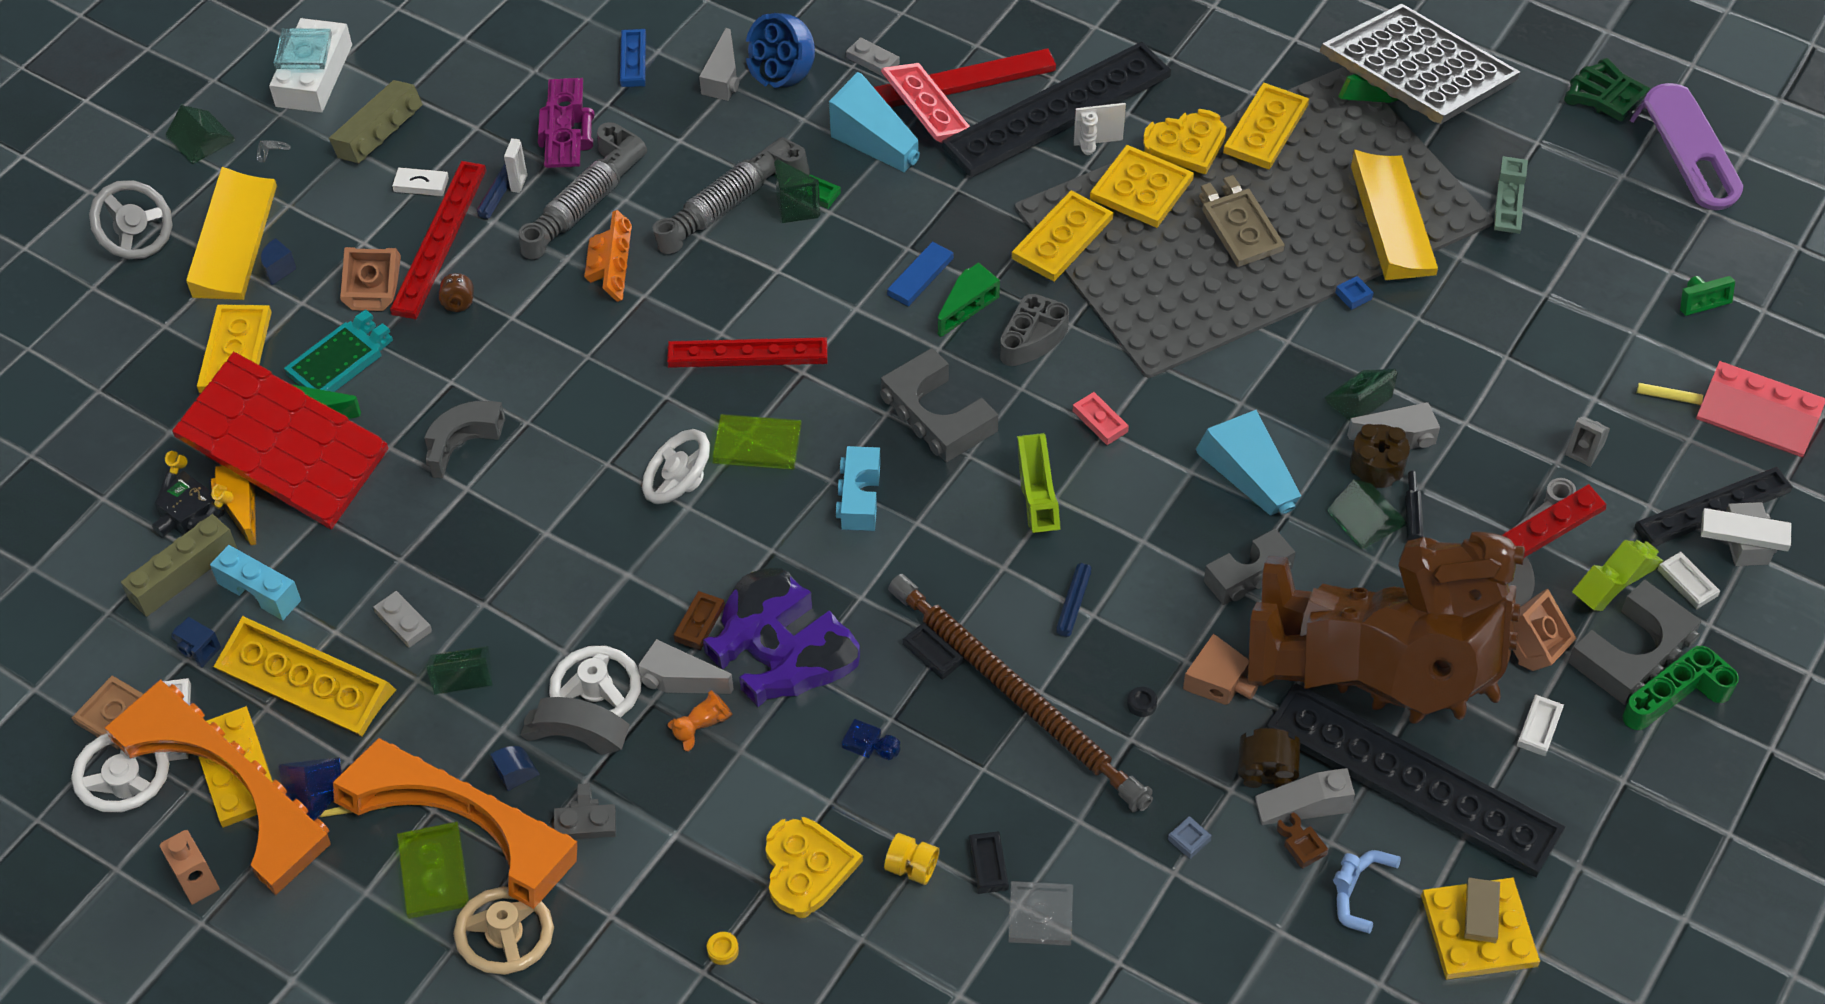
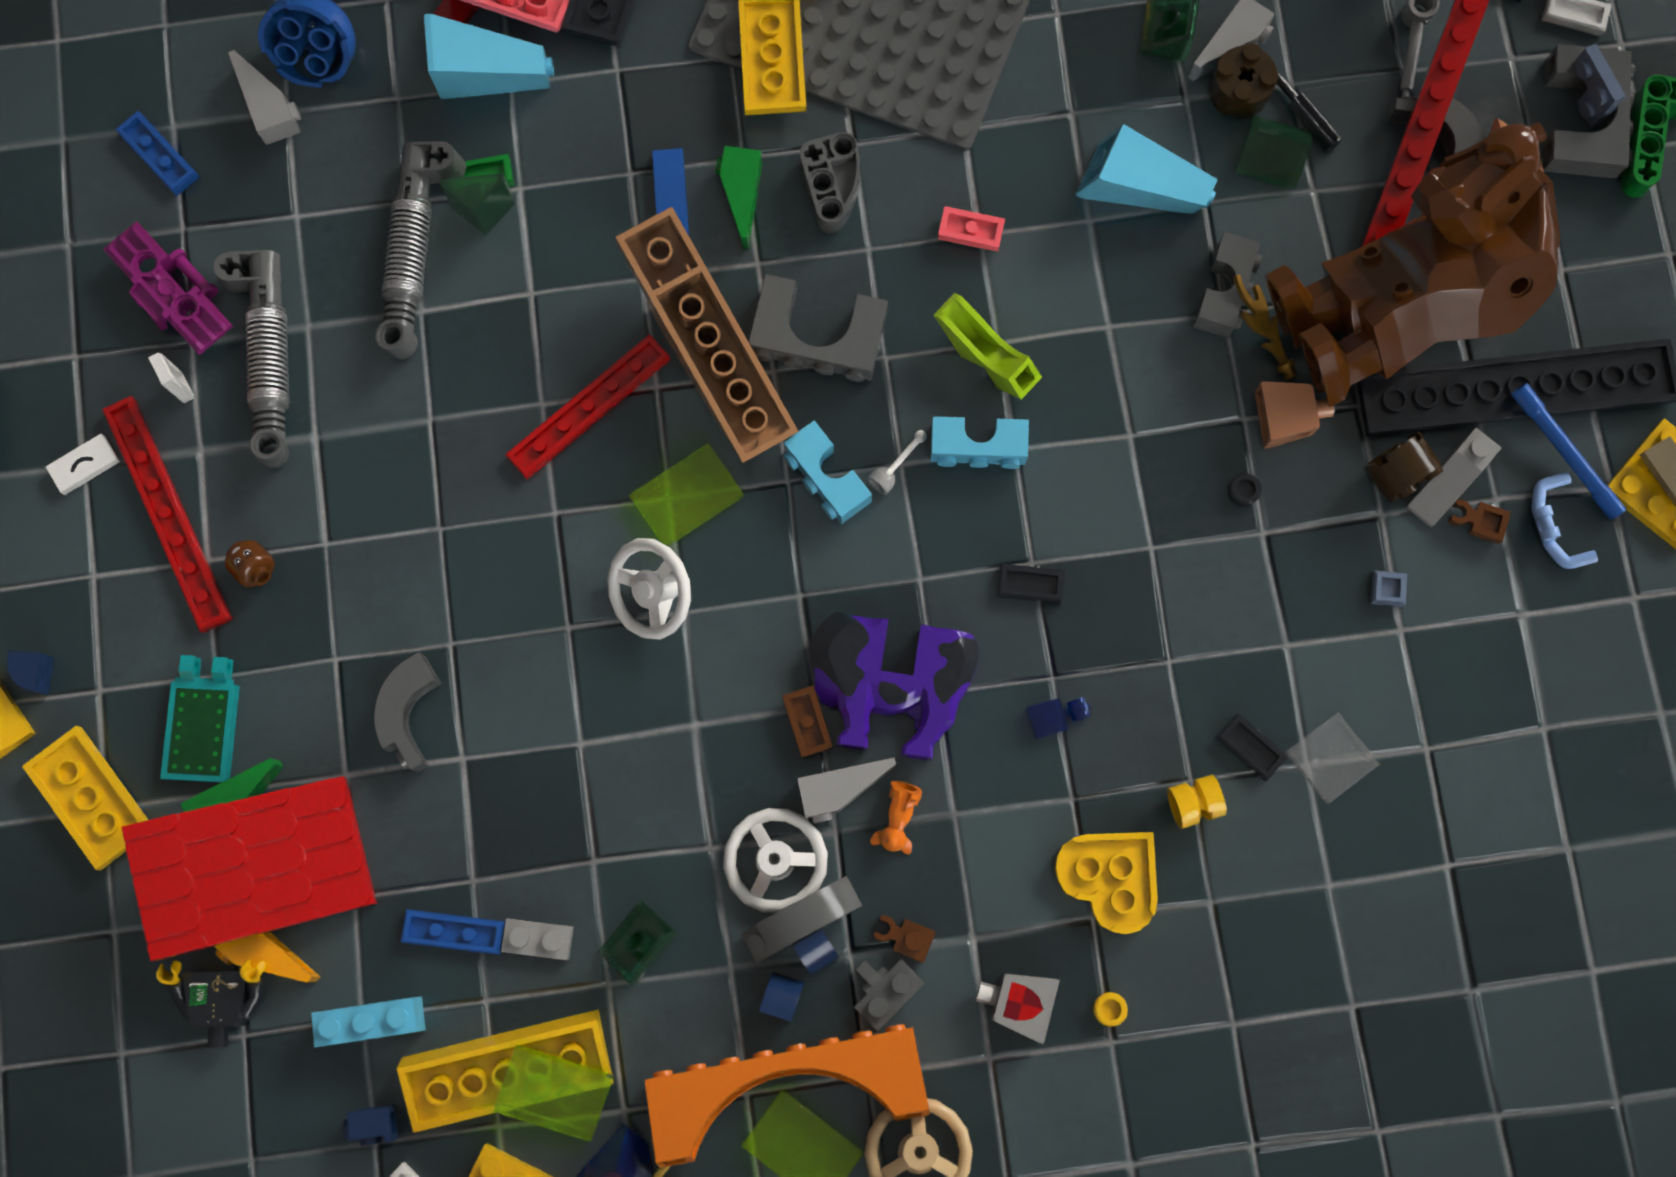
camera: 40 degrees left, 25 degrees up
olive brick [121,514,237,617] -> none
nougat slope [340,247,401,311] -> none
dark blue axle [477,163,510,219] -> none
orange bracket [584,210,632,302] -> none
reddish brown hose [888,574,1153,812] -> none
dark blue axle [1056,563,1092,637] -> none
white tile [1517,694,1564,756] -> none
lime arch [1572,540,1663,611] -> none
none -> blue tile [400,909,505,955]
none -> clear neon green tile [493,1044,613,1142]
none -> medium nougat slope [615,207,799,463]
none -> dark blue brick [793,928,839,975]
none -> hinge [867,430,927,495]
none -> reddish brown plate [873,915,936,963]
none -> medium azure arch [930,416,1029,469]
none -> light grey torso [976,974,1060,1044]
none -> pearl gold piece [1233,274,1298,380]
none -> blue piece [1511,383,1626,520]
none -> sand blue plate [1573,43,1626,128]

